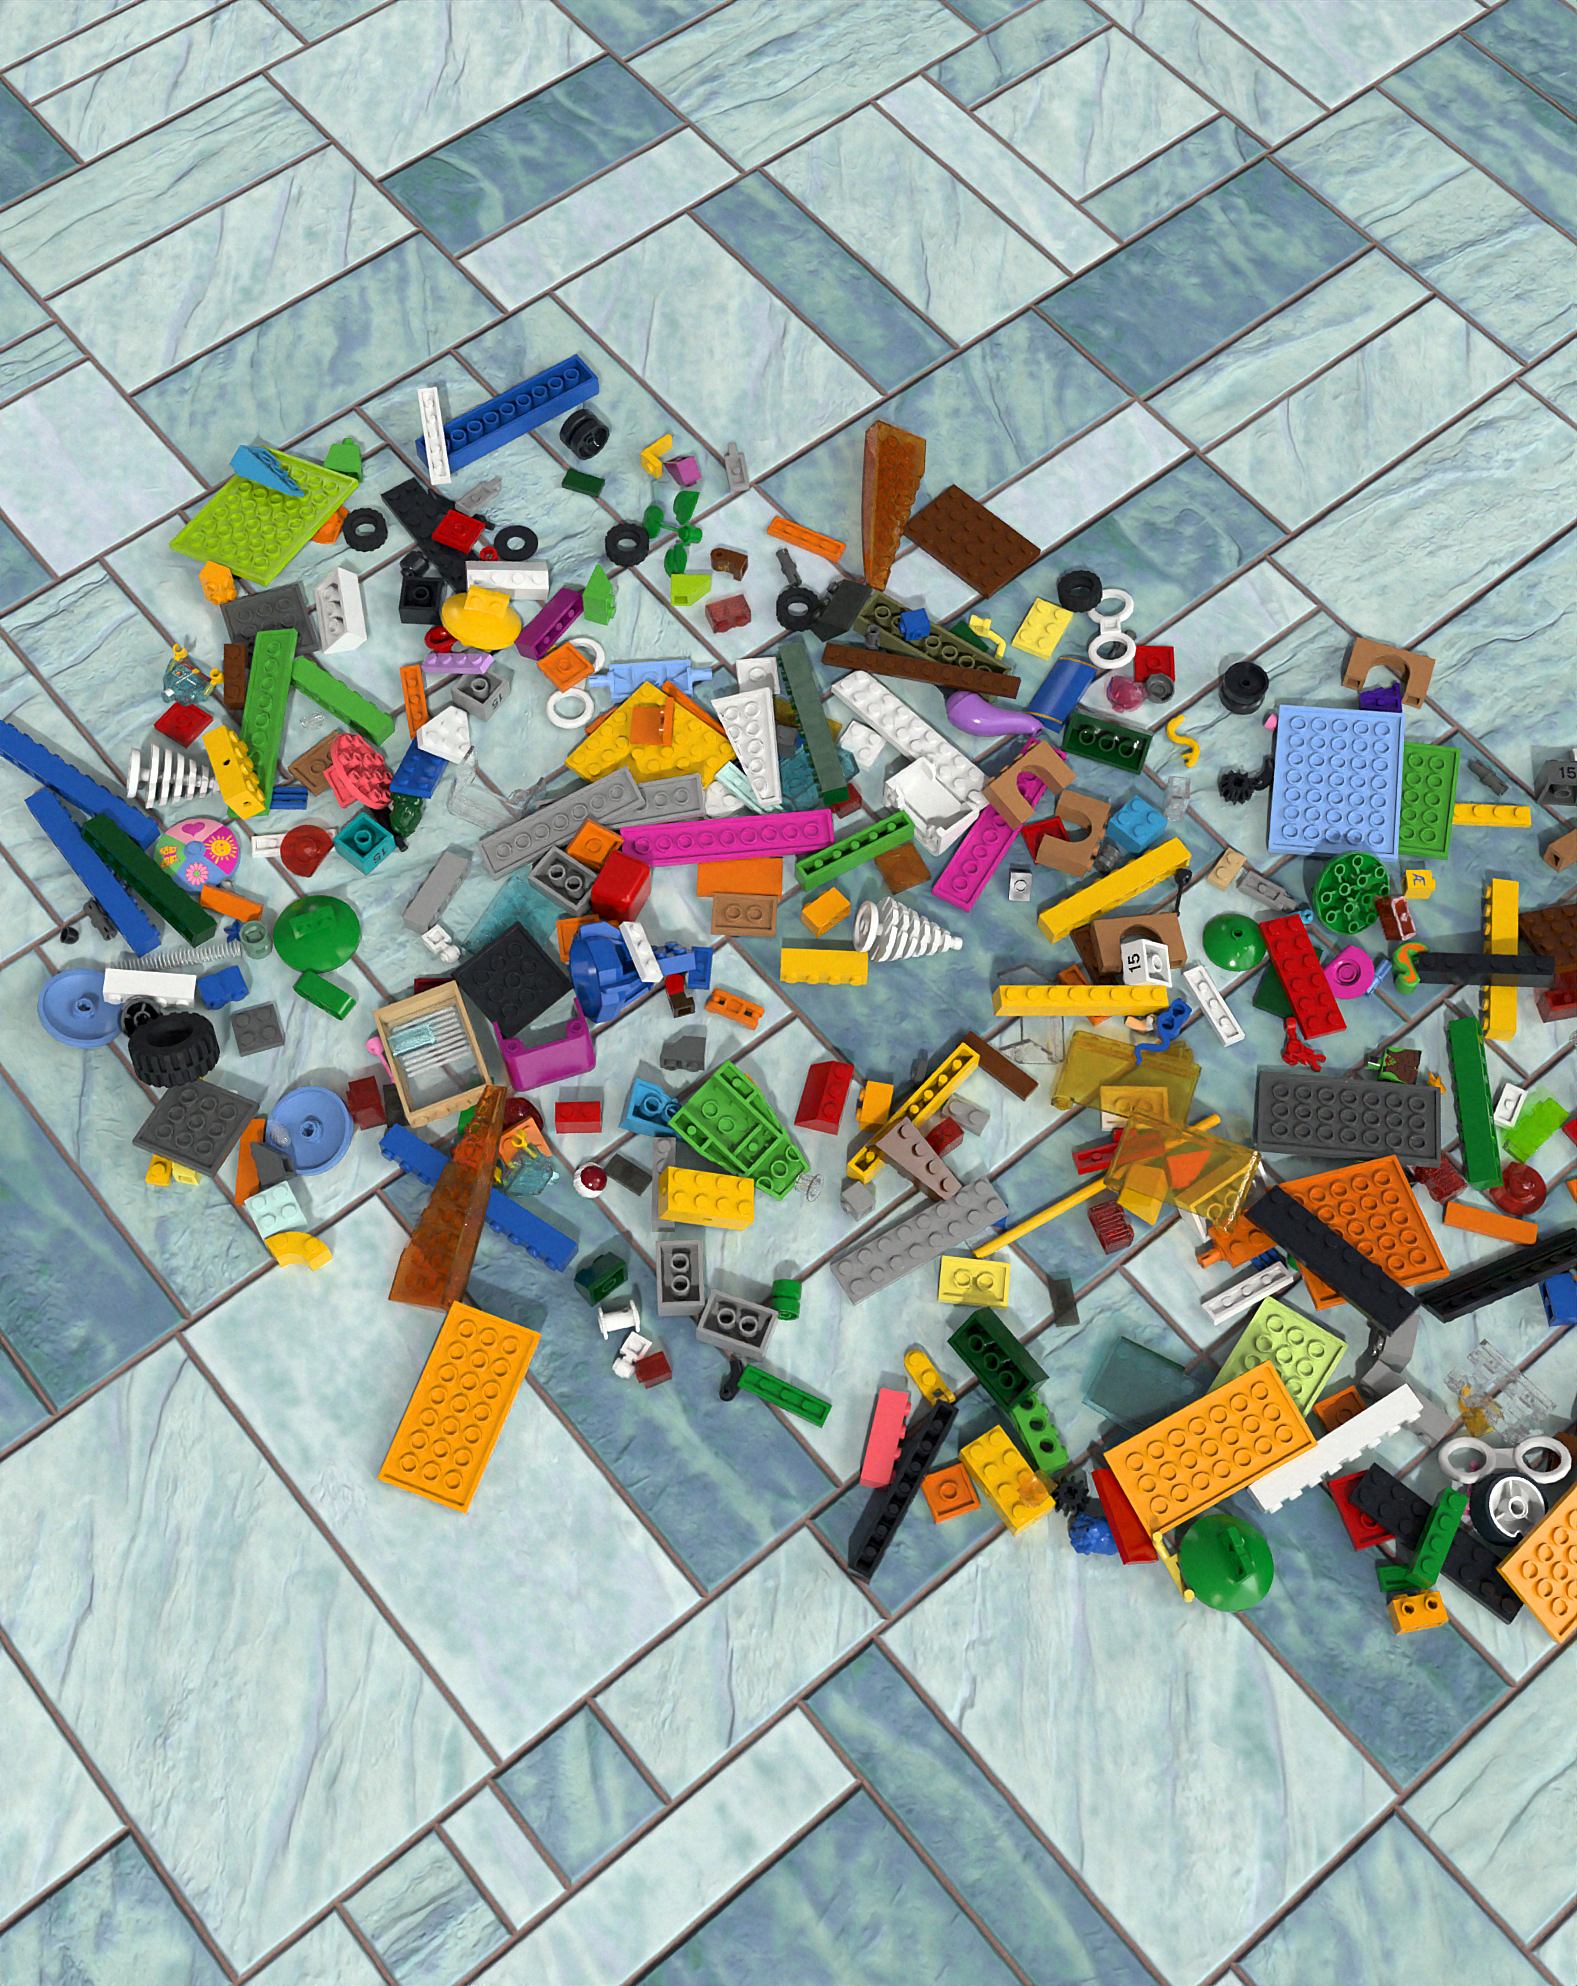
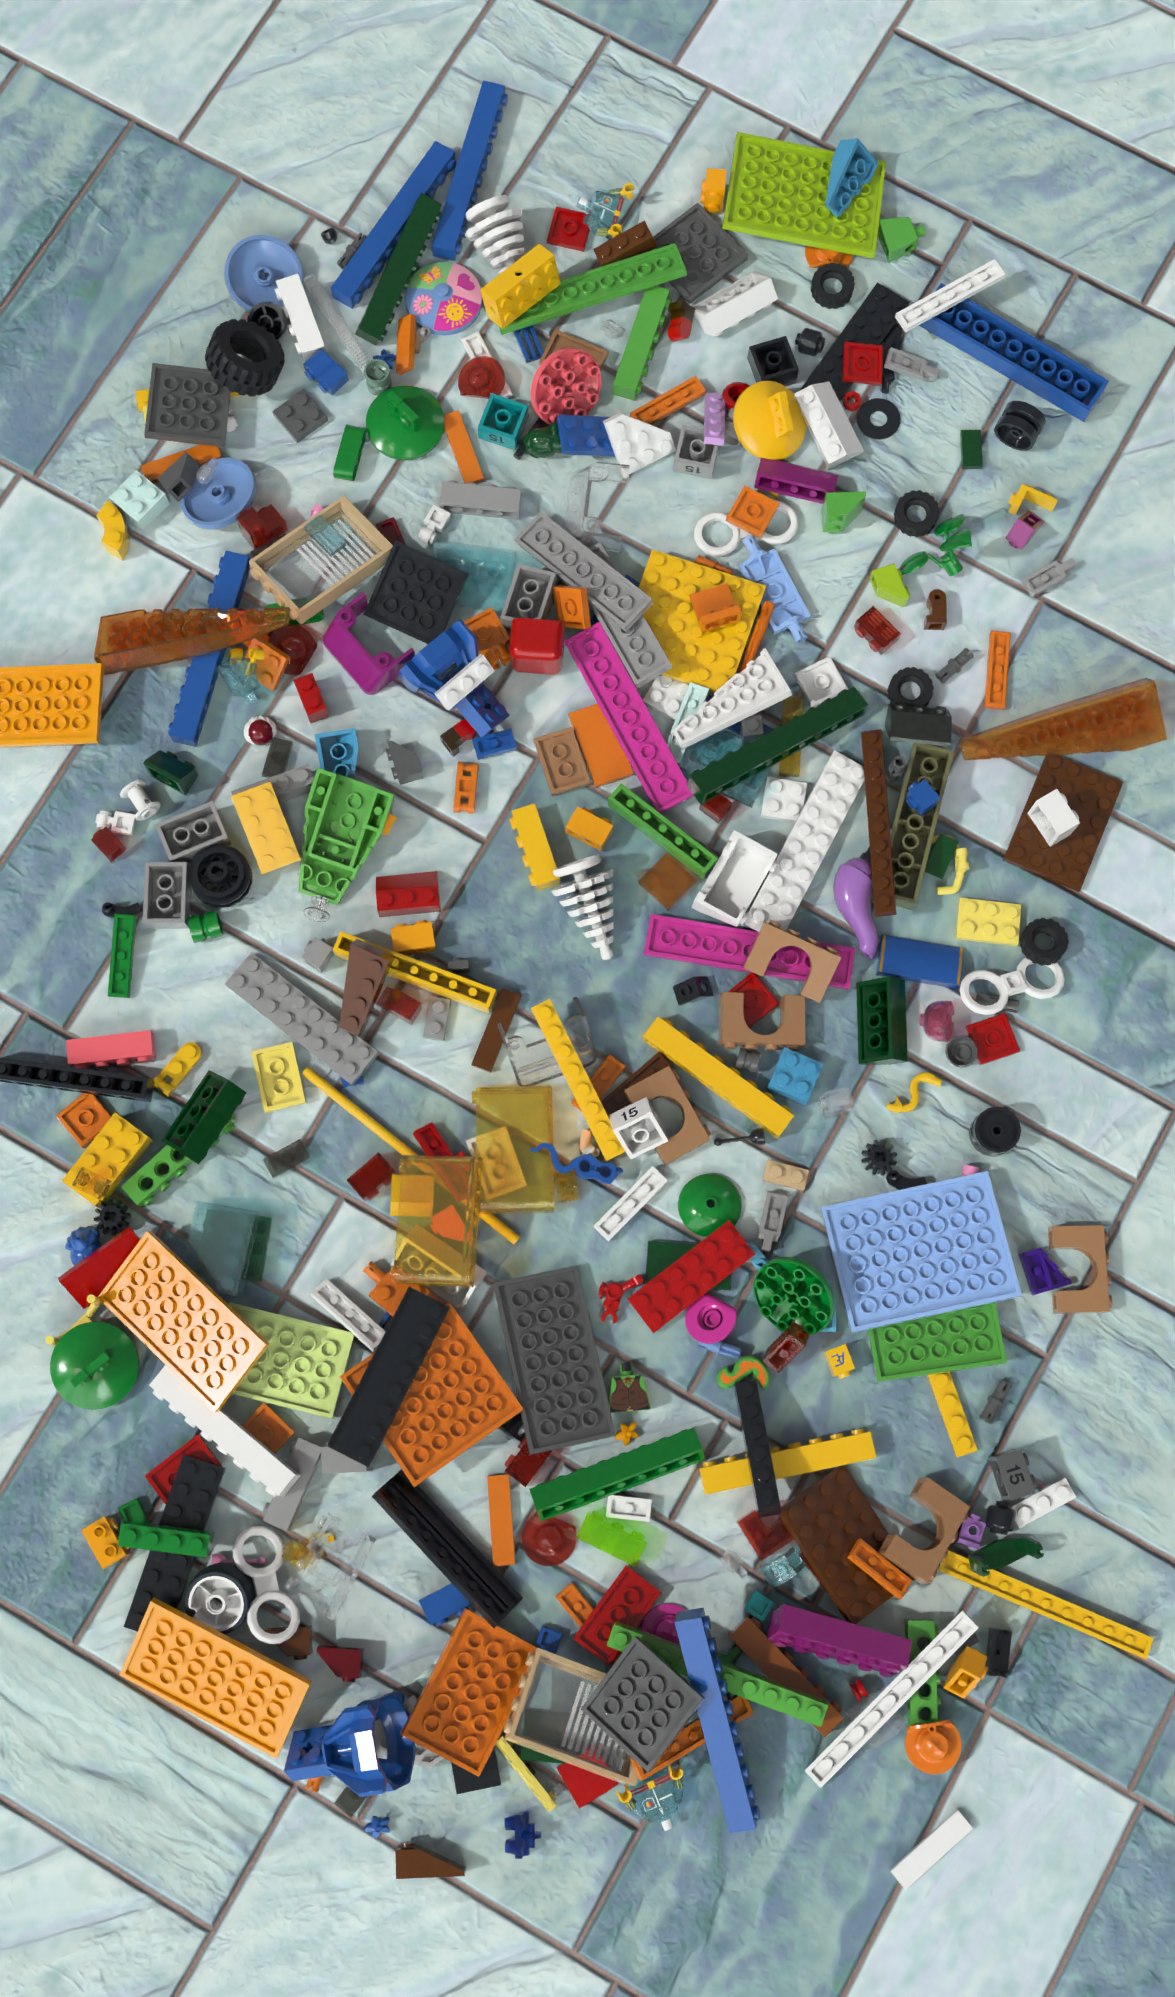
camera: 70 degrees right, 15 degrees up
none -> black wheel [189,845,253,908]
none -> orange tile [444,410,484,484]
none -> leg [668,300,695,342]
none -> white brick [1028,789,1080,847]

